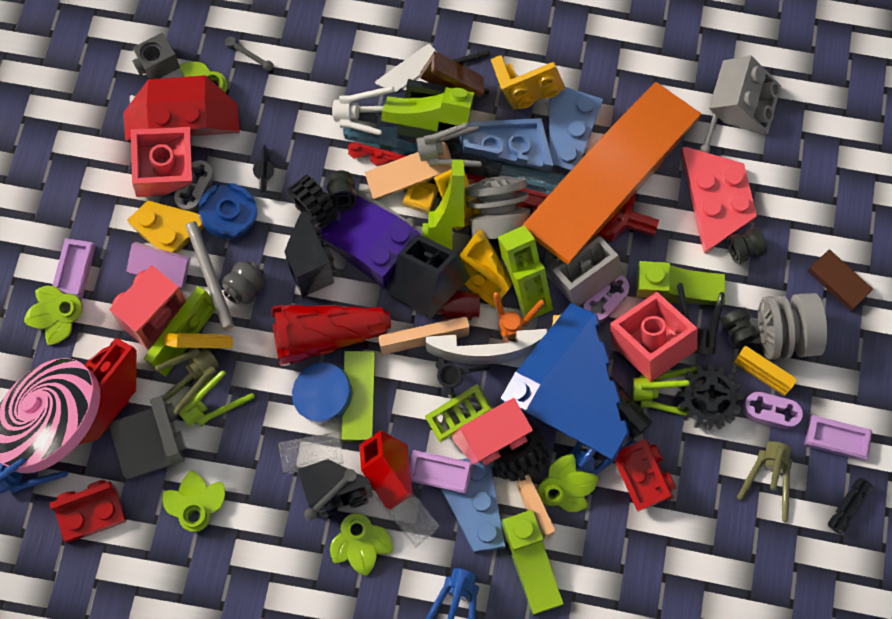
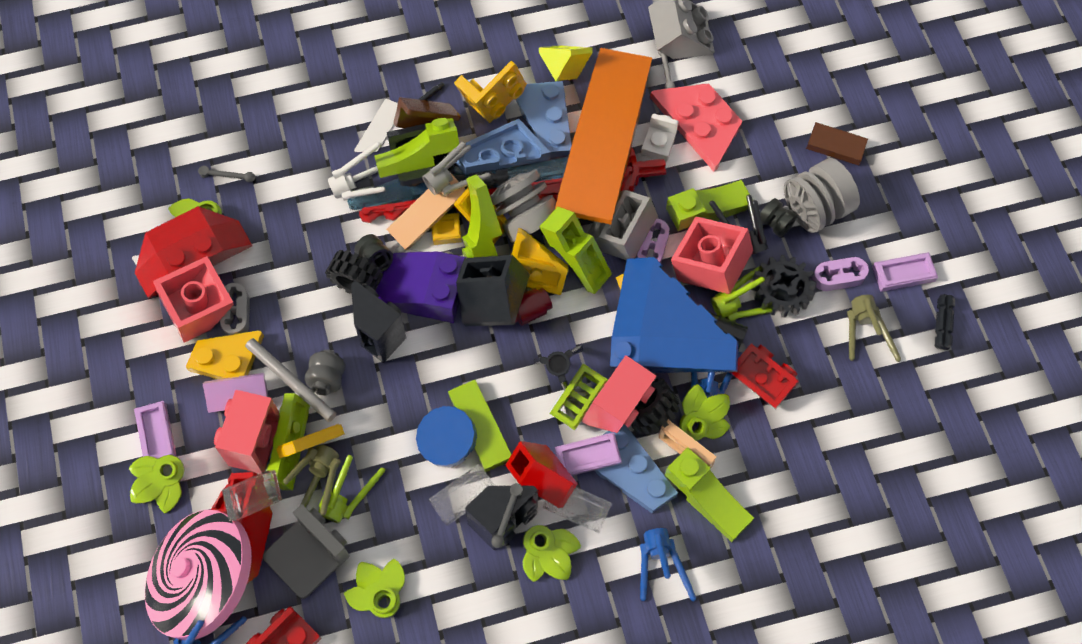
camera: 25 degrees left, 5 degrees down
dark grey brick [132,33,180,79] -> none
blue tile [198,183,257,239] -> none
black piece [253,145,274,194] -> none
red cone [271,305,391,366] -> none
light nougat tile [378,317,469,355] -> none
white slope [426,329,547,365] -> none
orange plant [493,292,545,343] -> none
pearl dark grey wheel [727,227,767,264] -> none
yellow tile [733,346,797,396] -> none
none -> clear tile [222,470,282,521]
none -> neon yellow slope [539,45,593,81]
none -> white bracket [641,114,679,162]

